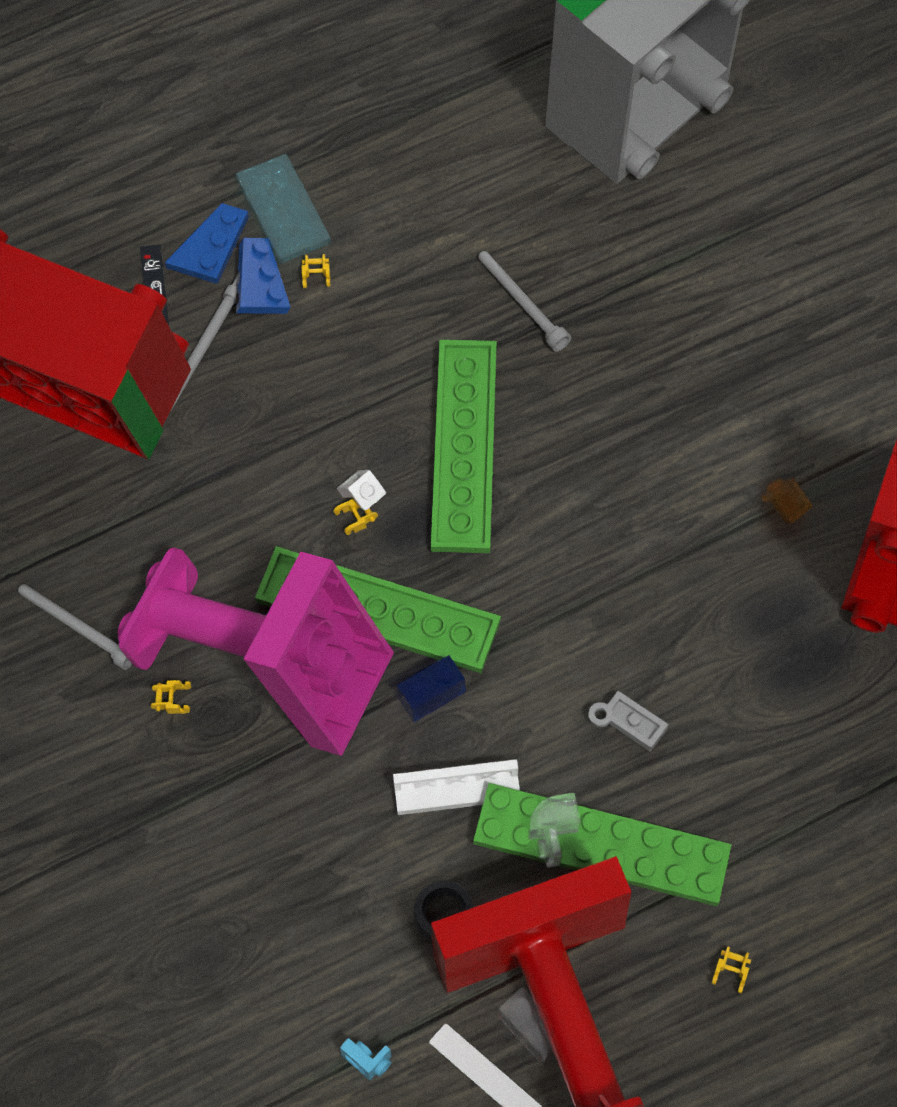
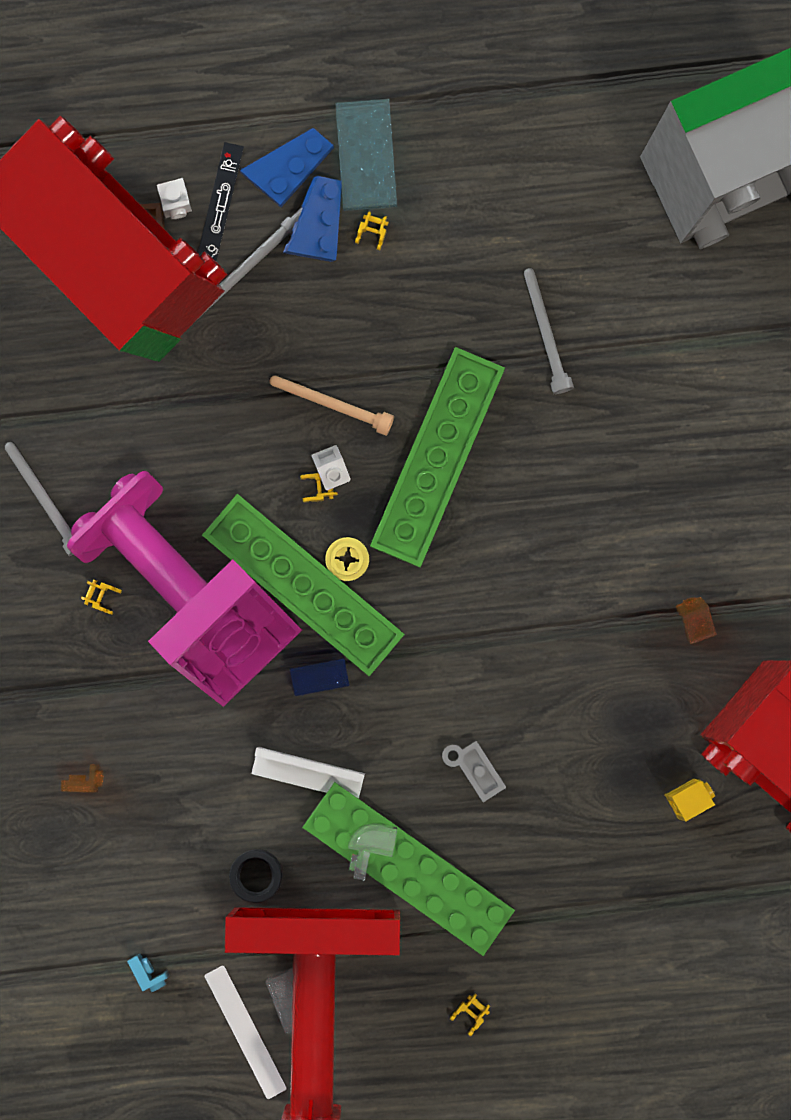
camera: 20 degrees right, 20 degrees up
none -> clear orange bracket [61,764,103,792]
none -> light nougat piece [270,376,394,436]
none -> light yellow gear [325,537,369,581]
none -> yellow brick [665,779,715,822]

